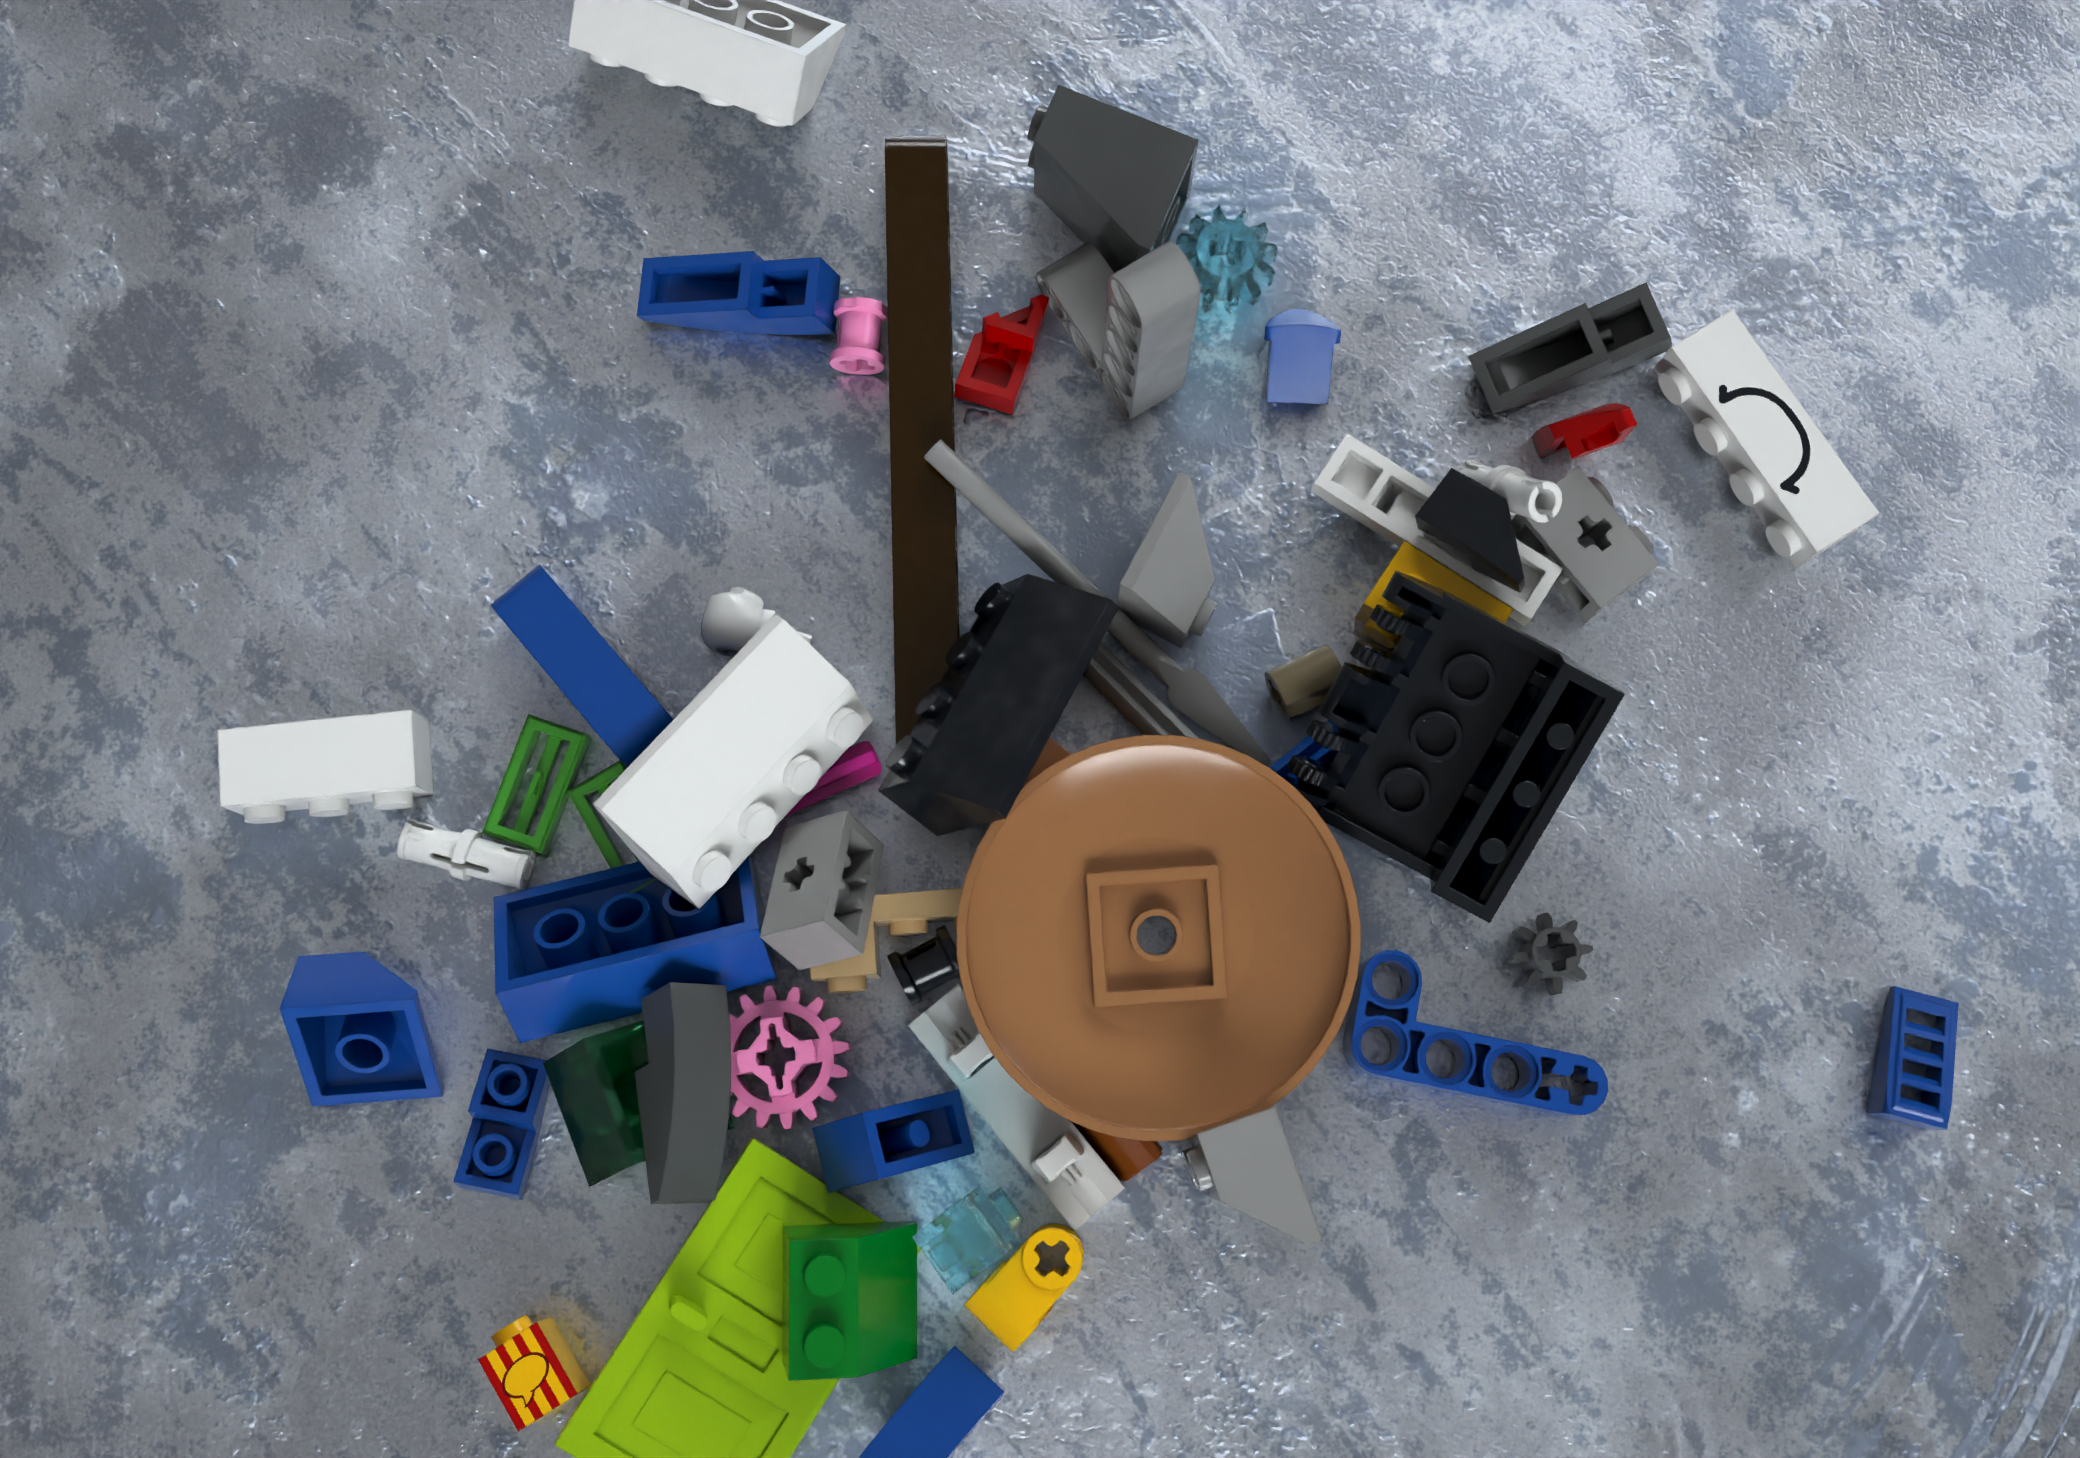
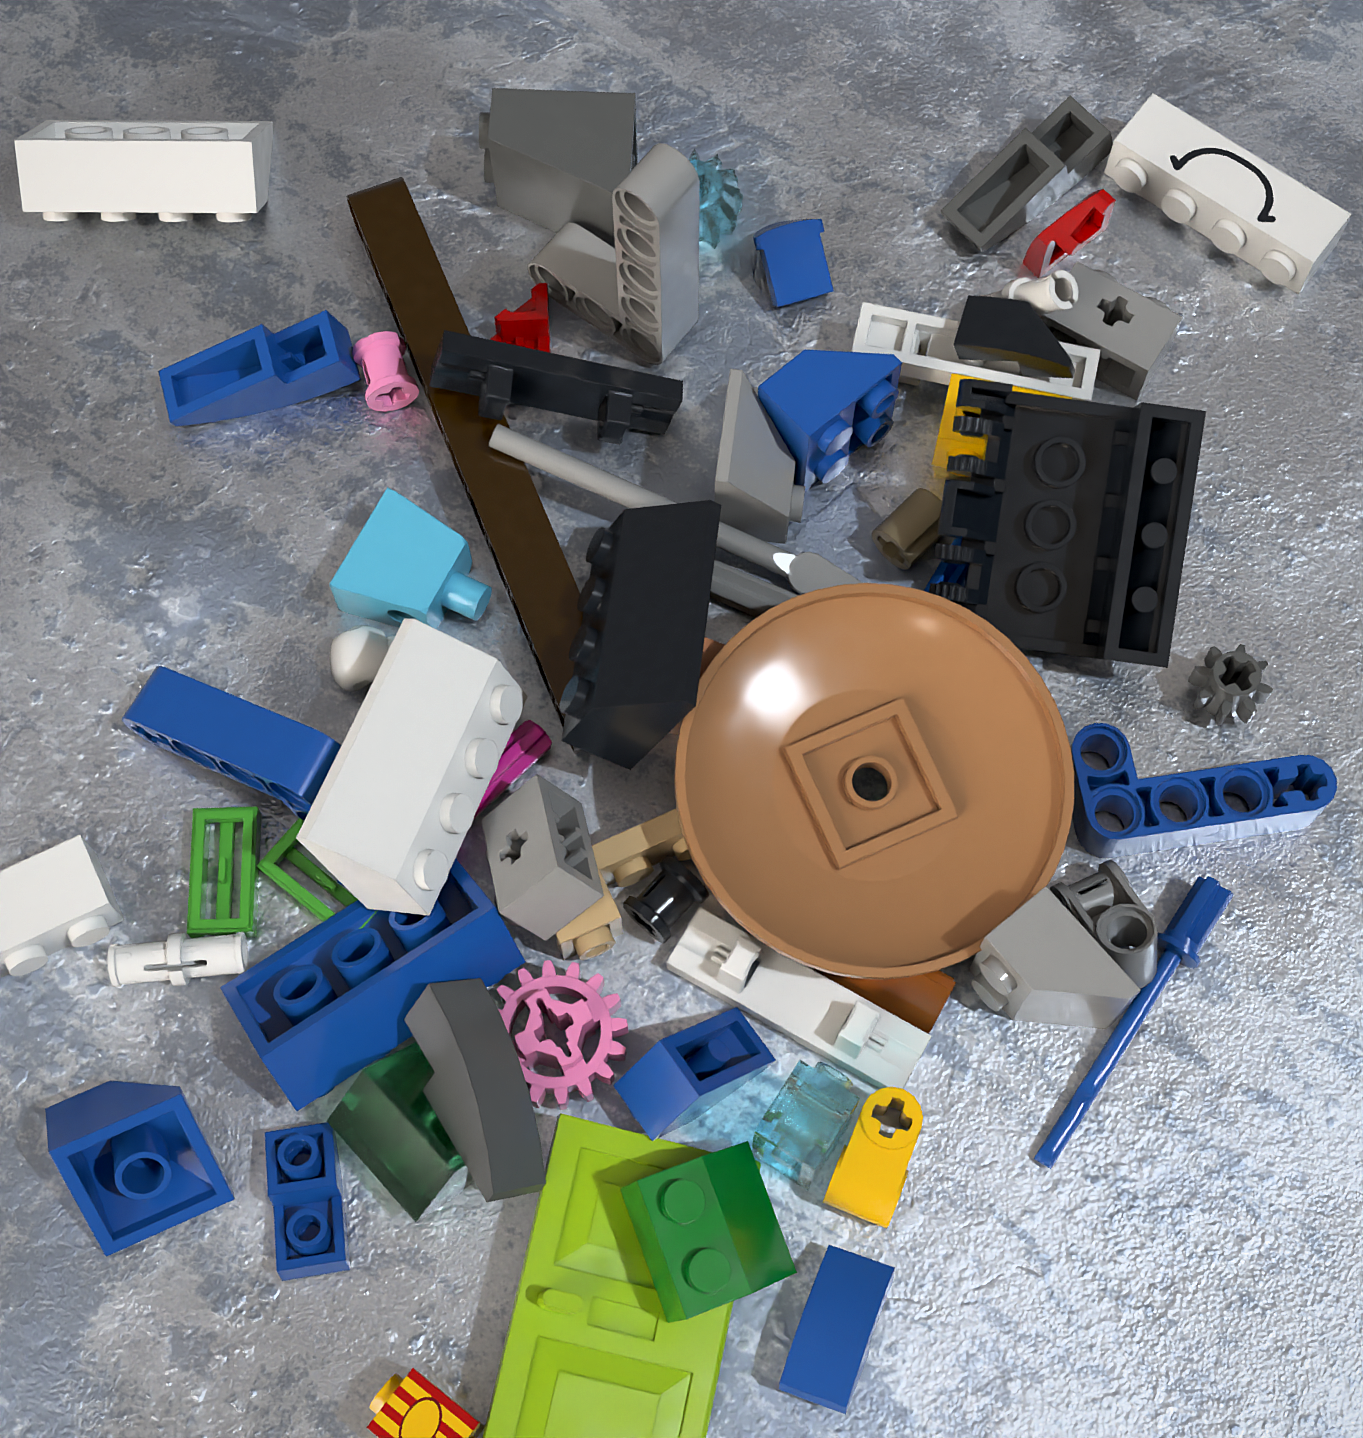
camera: 20 degrees left, 10 degrees down
none -> medium azure torso [329,487,492,629]
none -> black hinge [429,330,683,445]
none -> blue slope [758,349,902,492]
none -> blue piece [1034,876,1233,1169]
none -> light grey piece [1050,859,1158,989]

